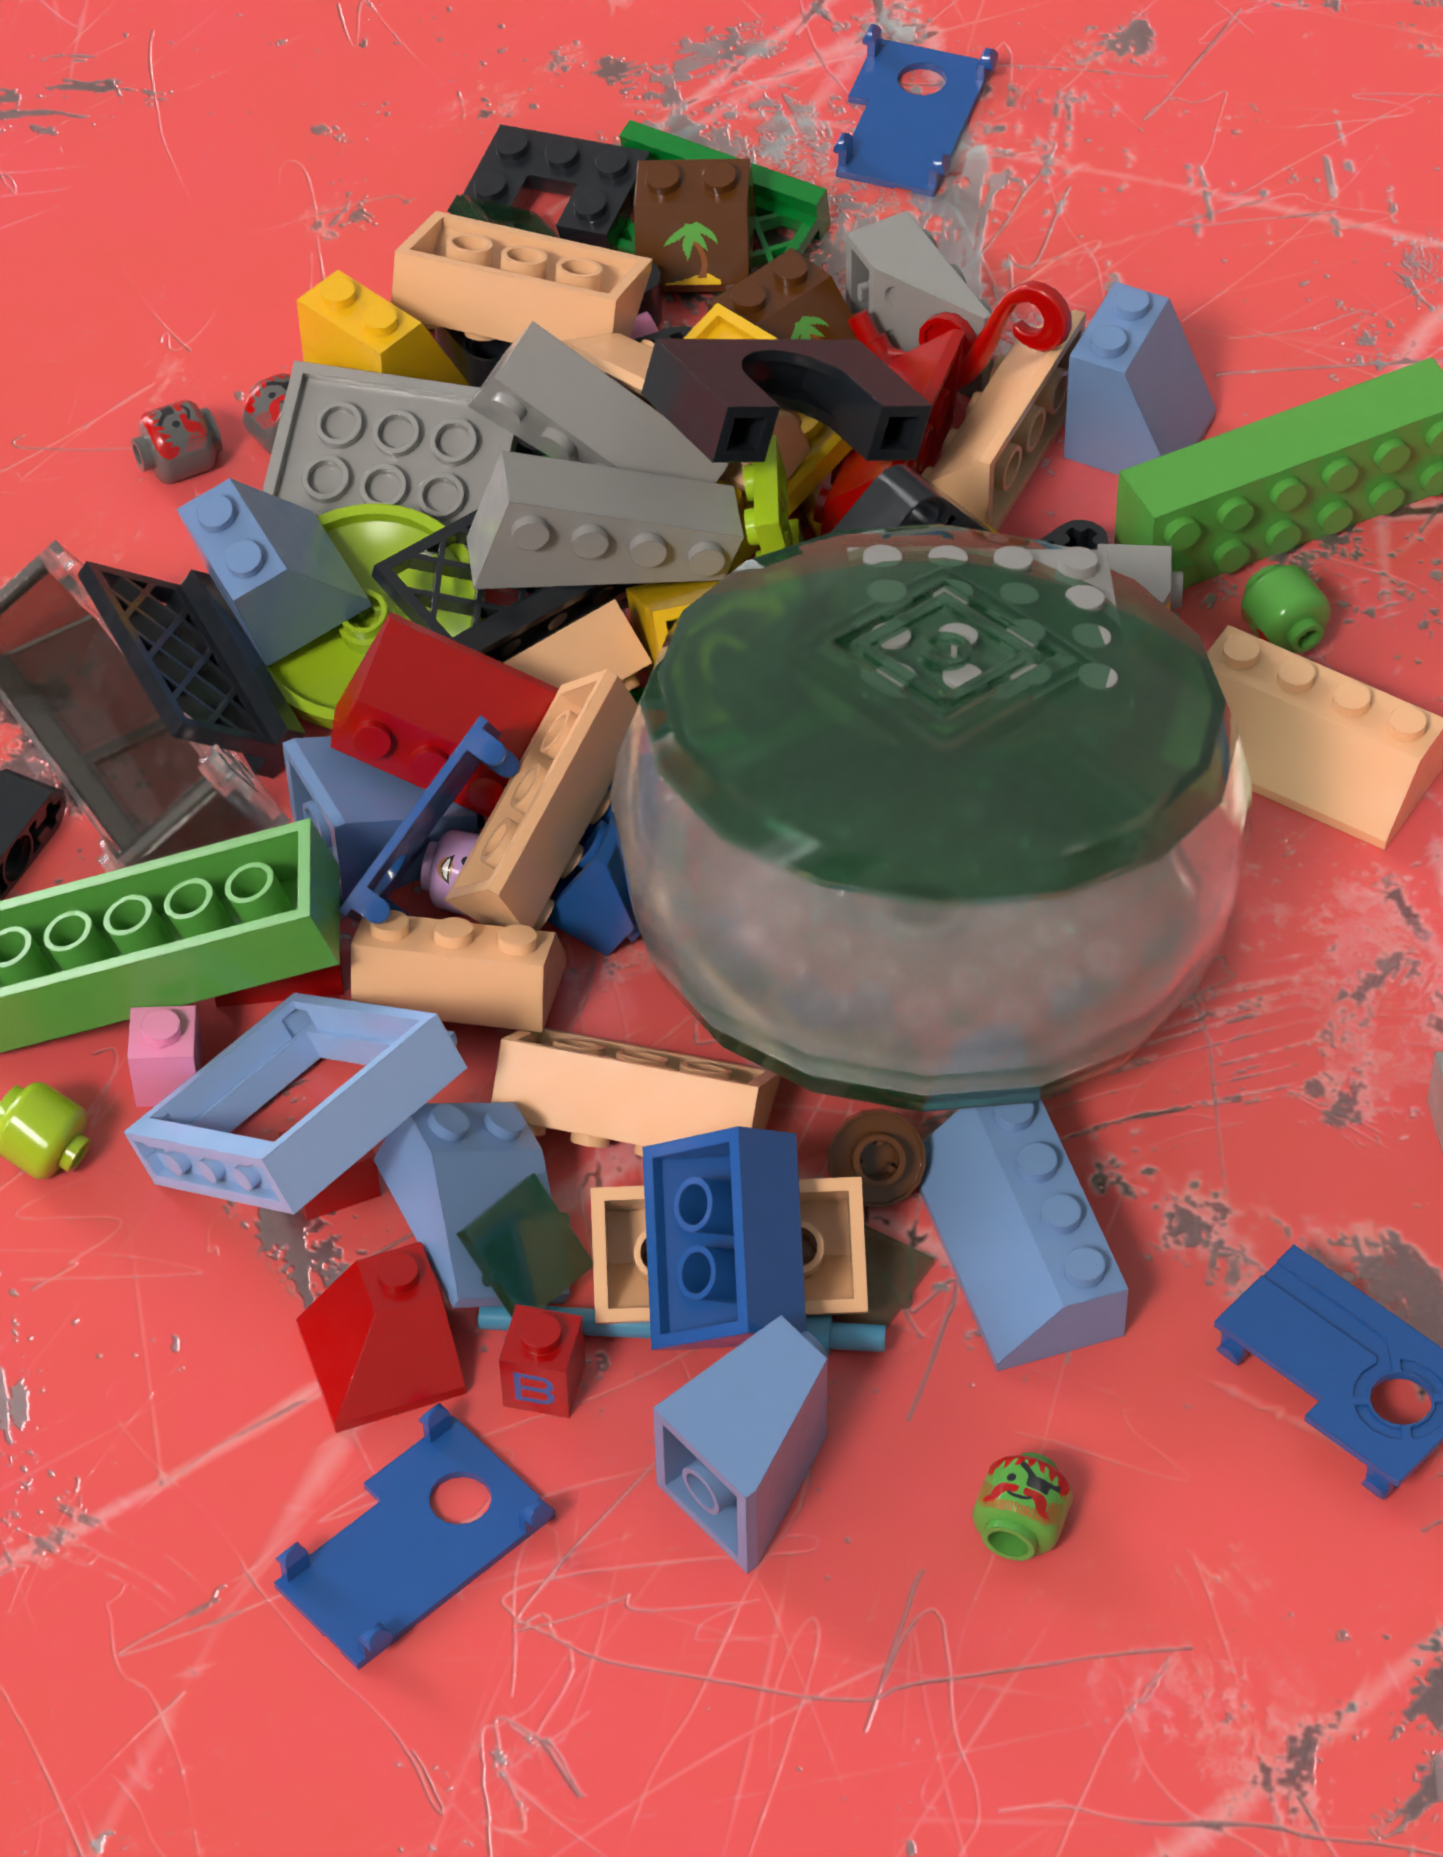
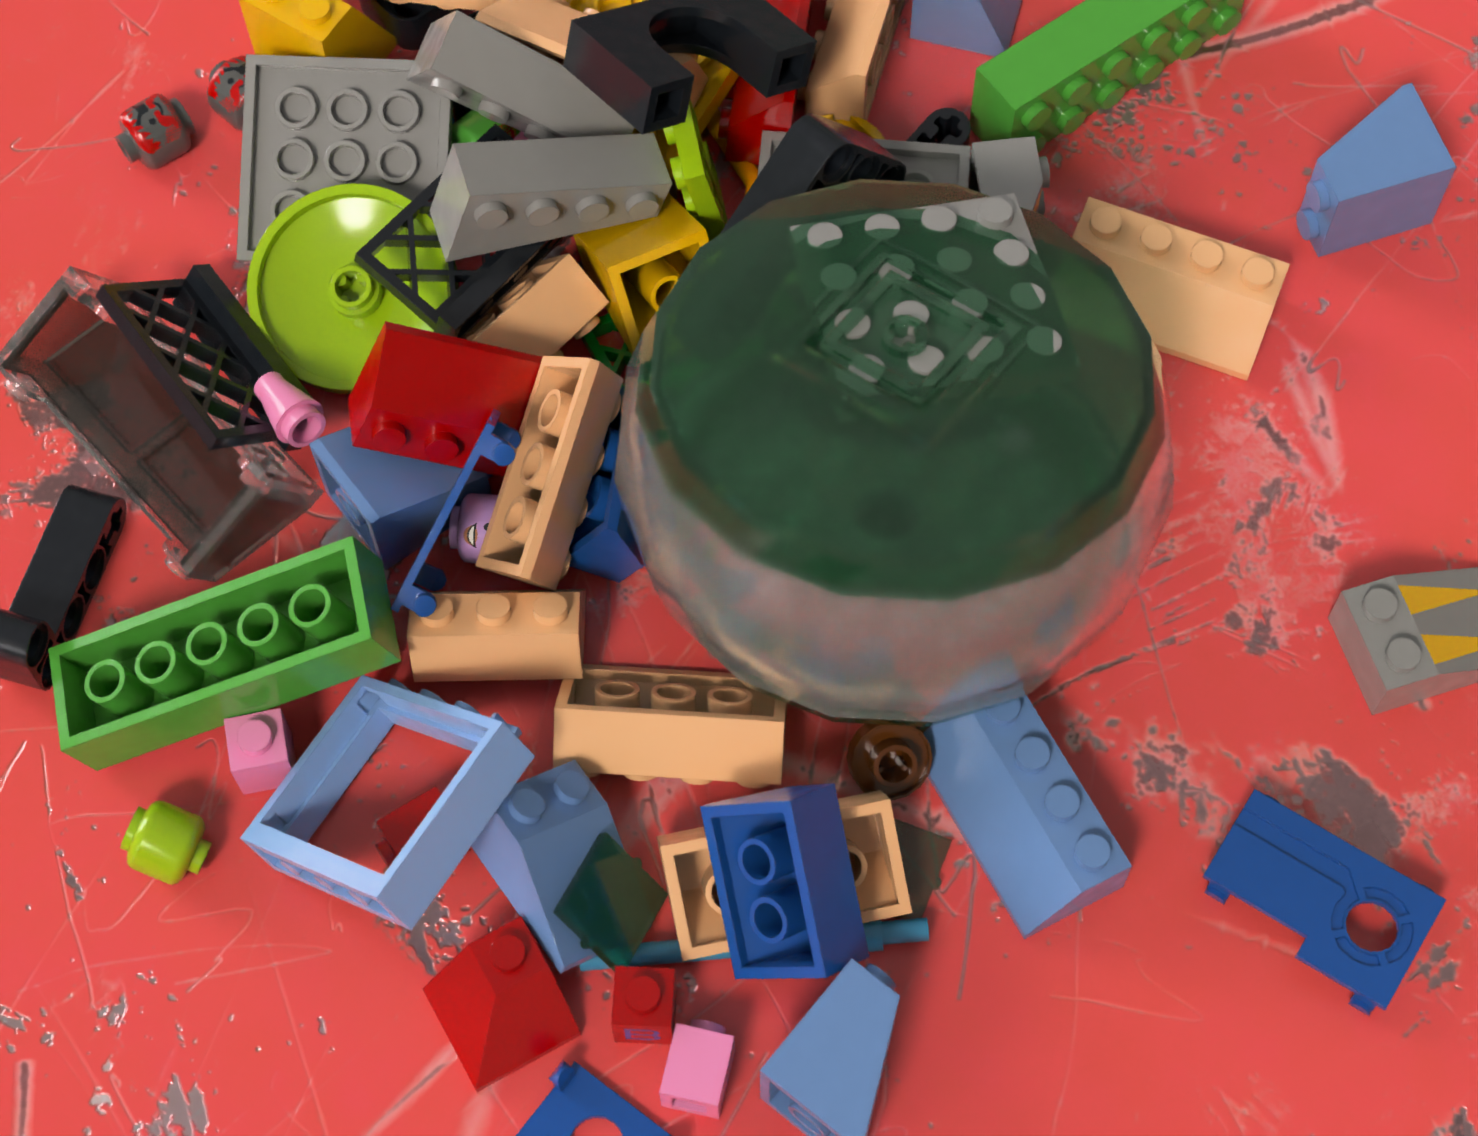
camera: 10 degrees left, 15 degrees up
medium blue slope [176,478,372,667] -> none
bright green head [972,1452,1073,1561] -> none
bright green head [1241,564,1331,653] -> none
none -> bright pink cone [254,371,326,448]
none -> bright pink brick [659,1019,735,1119]

